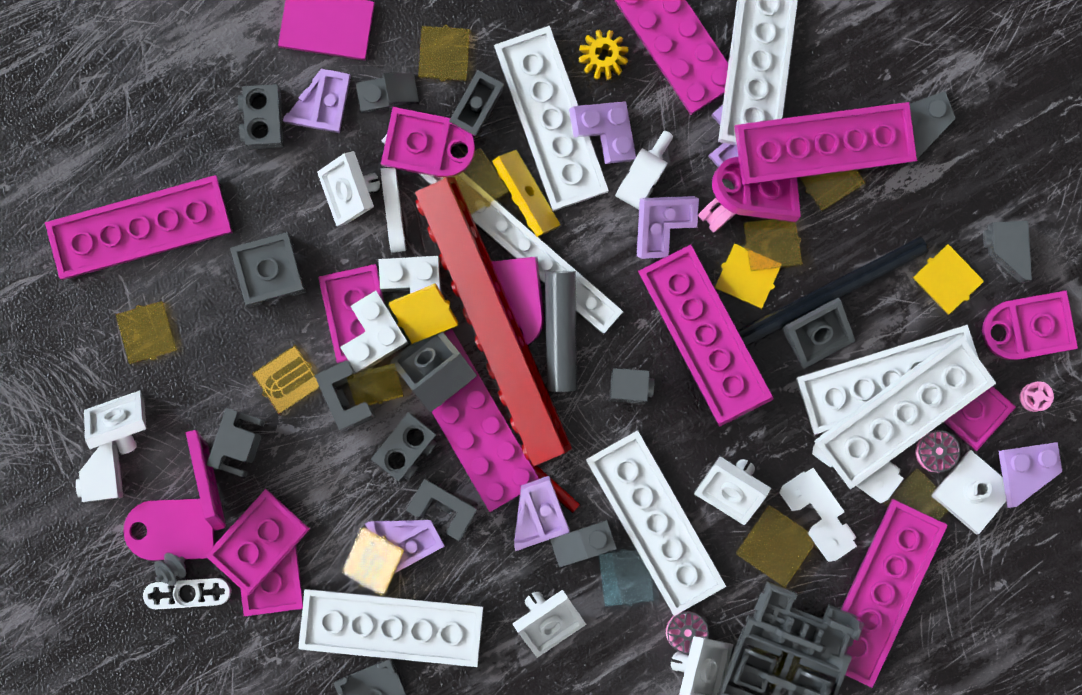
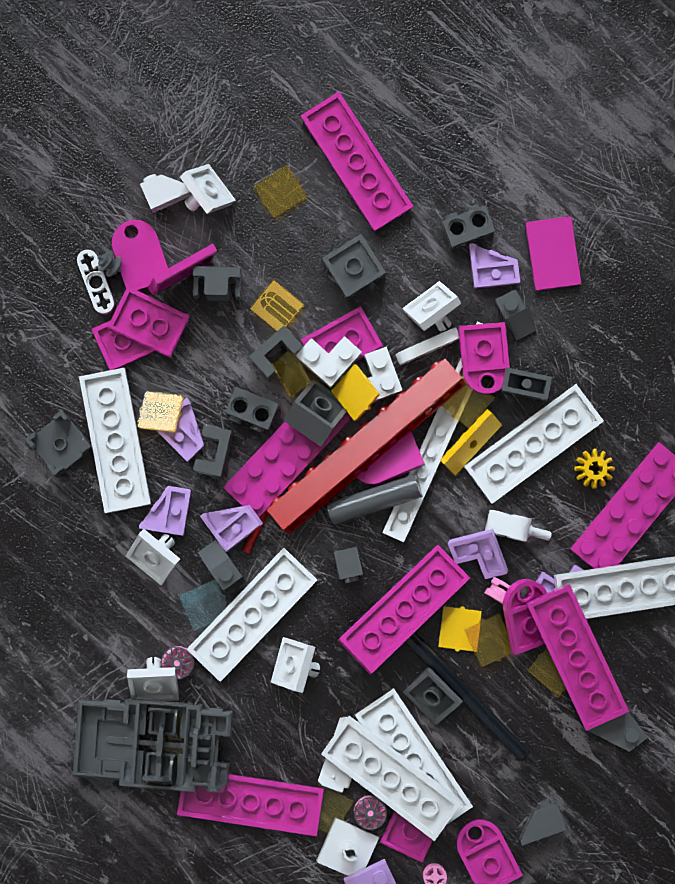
camera: 70 degrees right, 0 degrees up
clear yellow piece [418,25,470,82] -> none
lavender plate [569,101,636,164] -> none
clear yellow tile [735,505,815,588] -> none
white piece [779,468,857,562] -> none
yellow piece [913,244,984,315] -> none
none -> lavender wing [139,486,191,536]

